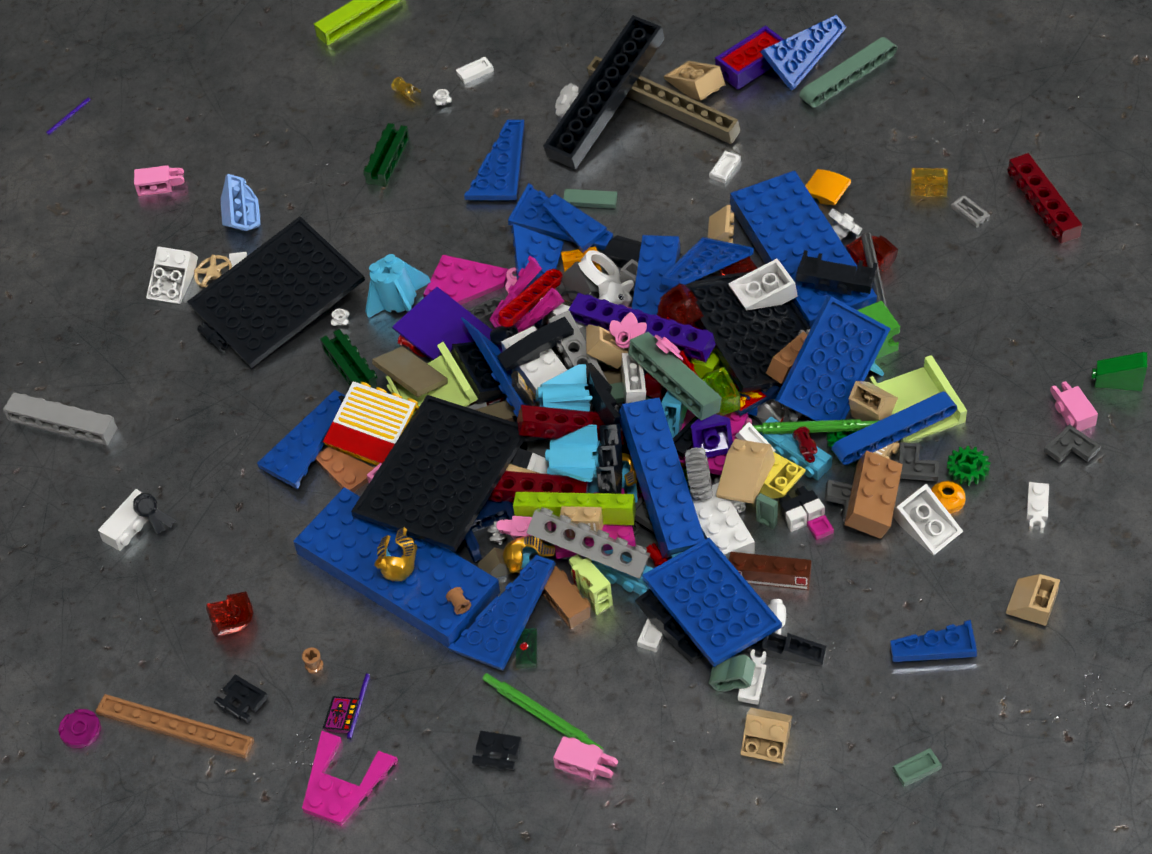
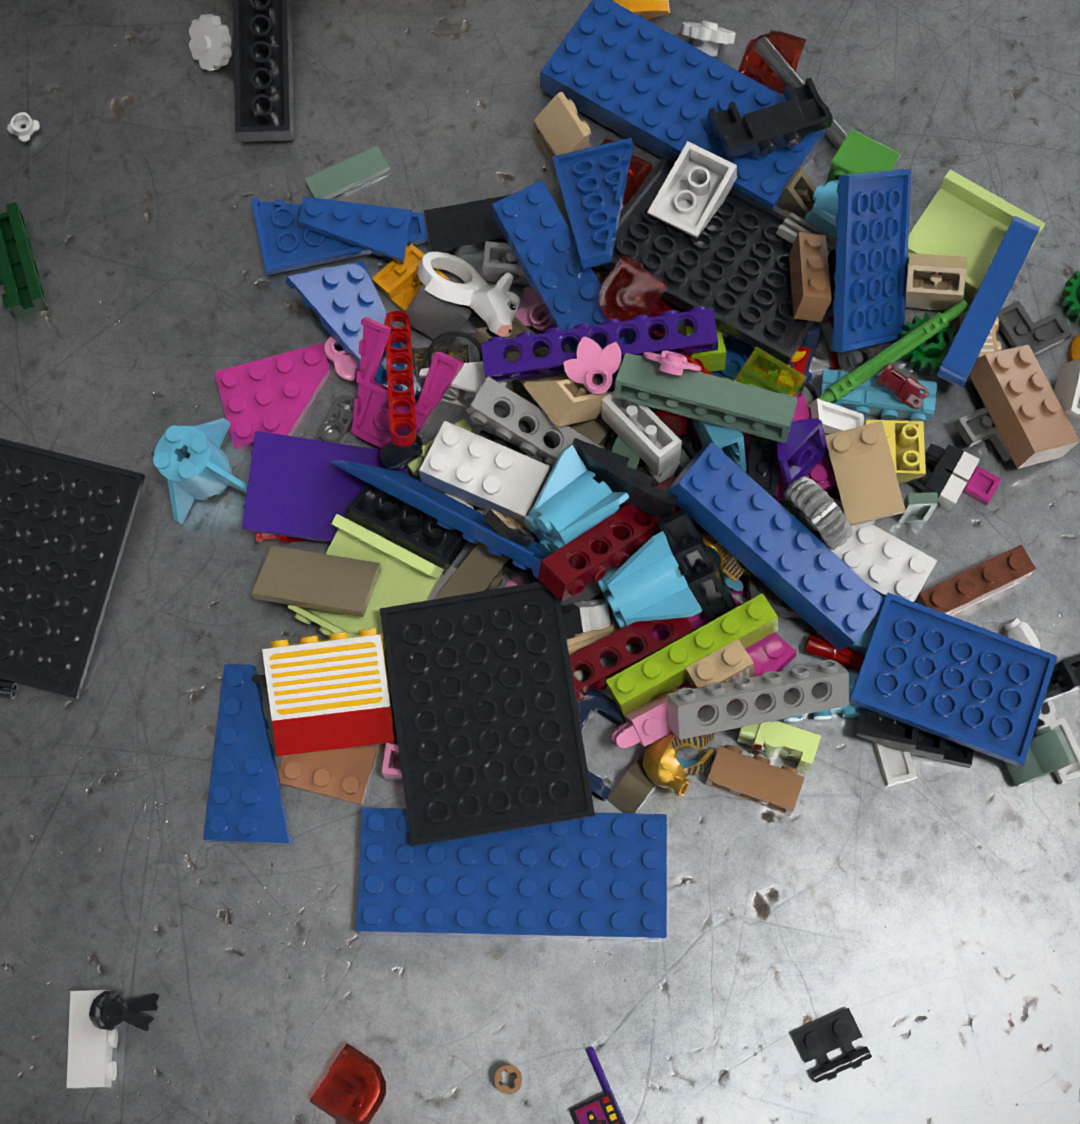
camera: 40 degrees left, 20 degrees up
dark green brick [320,329,378,389] -> none
white plate [331,309,350,326] -> none
pearl gold piece [374,527,417,582] -> none
medium nougat bush [446,587,471,614] -> none
blue wing [448,555,556,671] -> none
white tile [456,57,494,84] -> none
blue wing [464,120,525,200] -> none
bright green axle [482,673,603,750] -> none
white wheel [487,521,509,545] -> none
black slope [497,317,574,371] -> none
clear green tile [516,628,537,668] -> none
bright pink hinge [553,736,618,781] -> none
white tile [709,151,741,183] -> none

